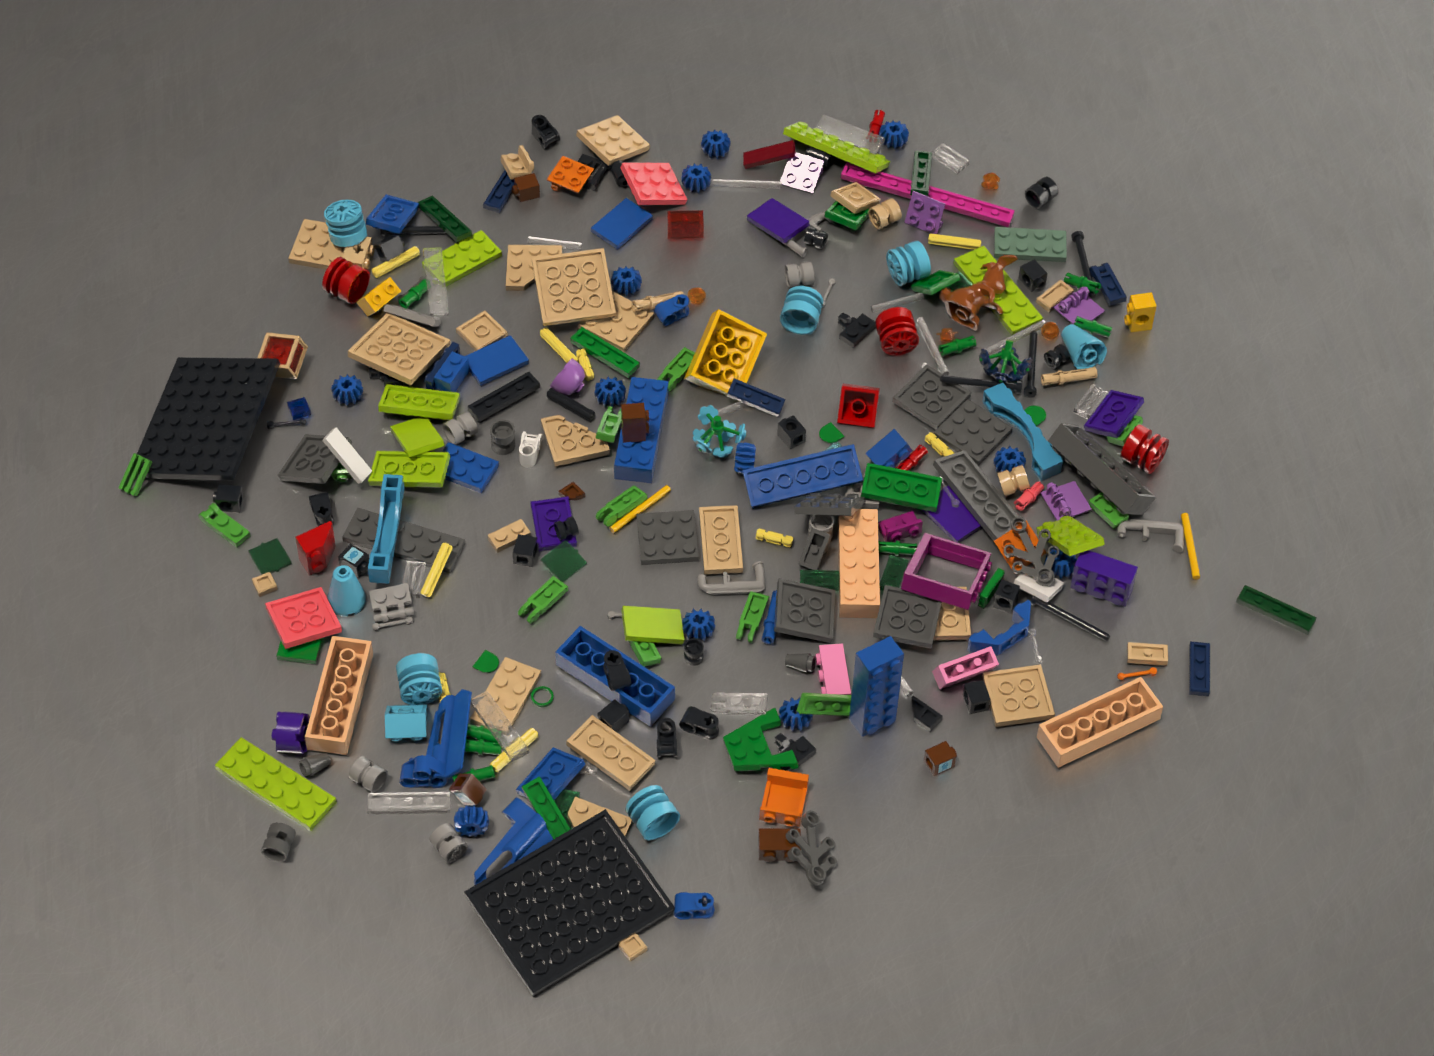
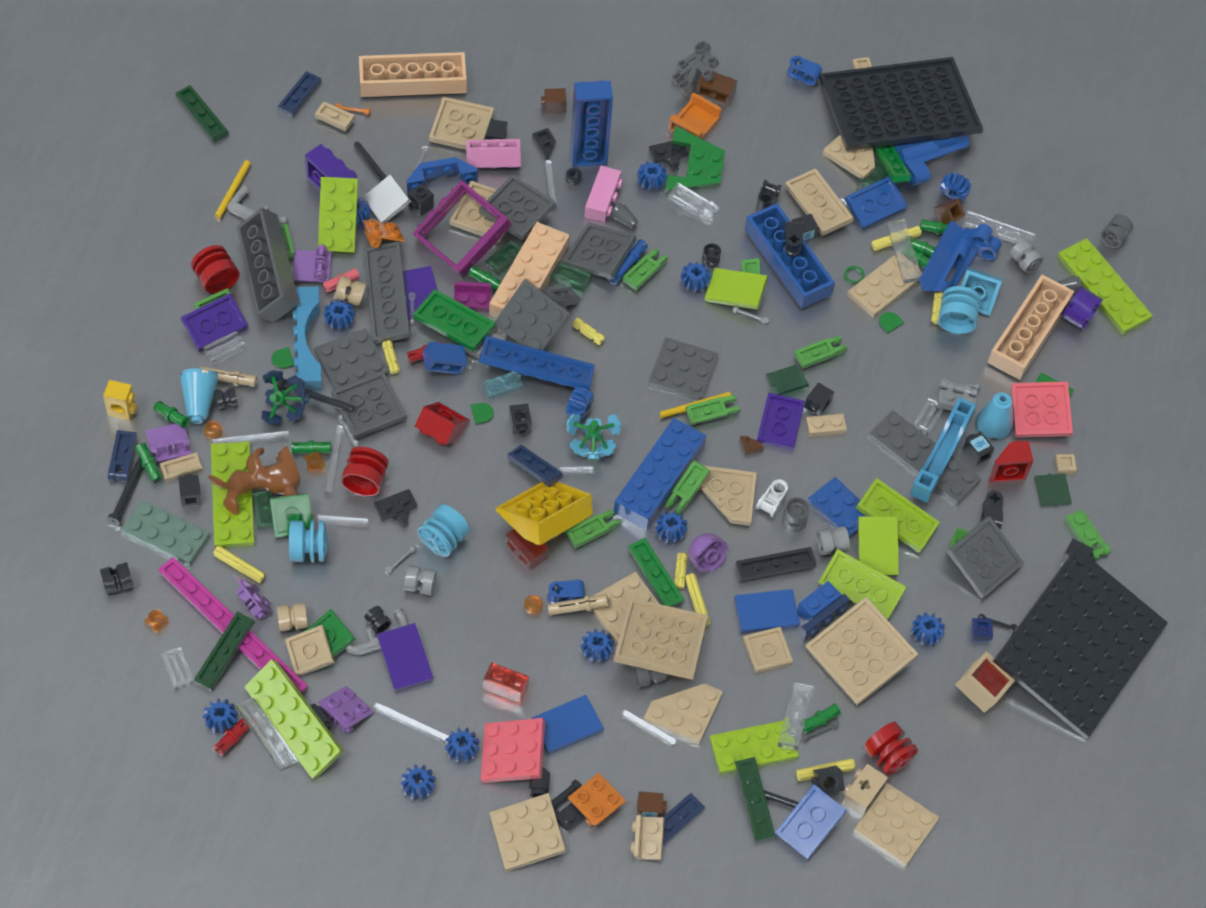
camera: 160 degrees left, 5 degrees up
bright green tile [118,453,152,496] -> none
white tile [322,427,372,484] -> none
medium azure wheel [324,199,367,247] -> none
yellow brick [357,277,401,317] -> none
light grey tile [383,304,441,327] -> none
light yellow axle [420,543,453,598] -> none
light grey wheel [429,823,468,863] -> none
black piece [531,115,560,148] -> none
black axle [547,388,595,421] -> none
black wheel [554,516,579,541] -> none
reddish brown brick [621,403,649,443] -> none
medium azure wheel [625,785,680,840] -> none
black piece [679,706,719,740] -> none
light grey piece [697,561,765,595] -> none
tan plate [699,505,743,574] -> none
dark red tile [743,140,795,169] -> none
bright green tile [796,693,851,716] -> none
green tile [978,568,1005,609] -> none
dark grey plant [1004,516,1059,586] -> none
black bar [1024,331,1037,398] -> none

